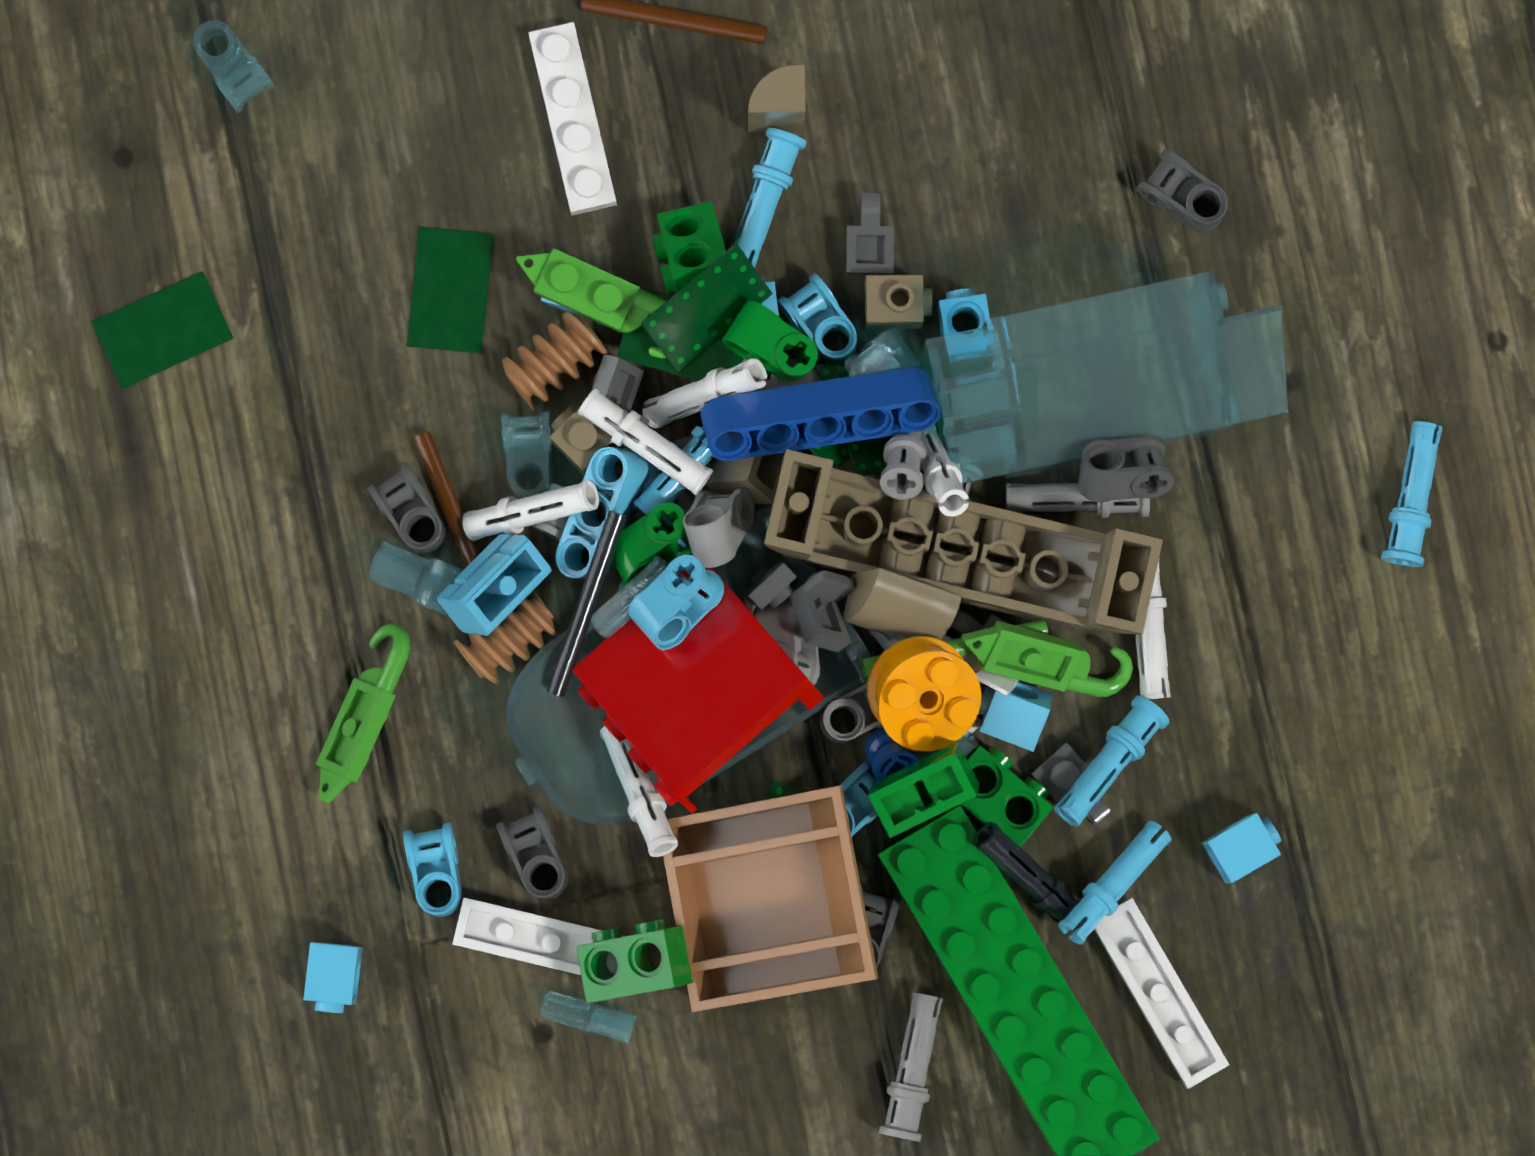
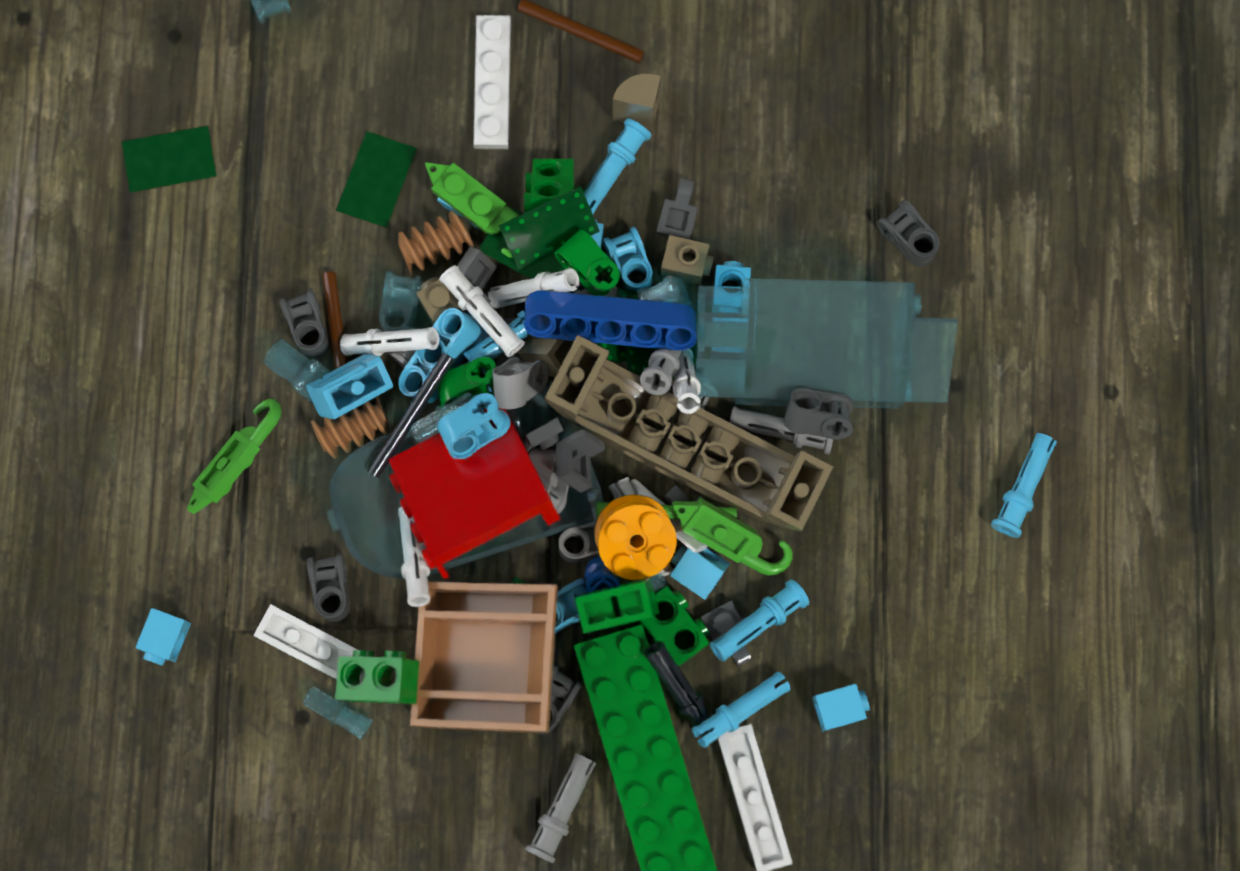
camera: 20 degrees right, 5 degrees down
medium azure piece [403,822,462,917] -> none
dark tan brick [843,568,962,640] -> none
white pin [1136,561,1171,699] -> none

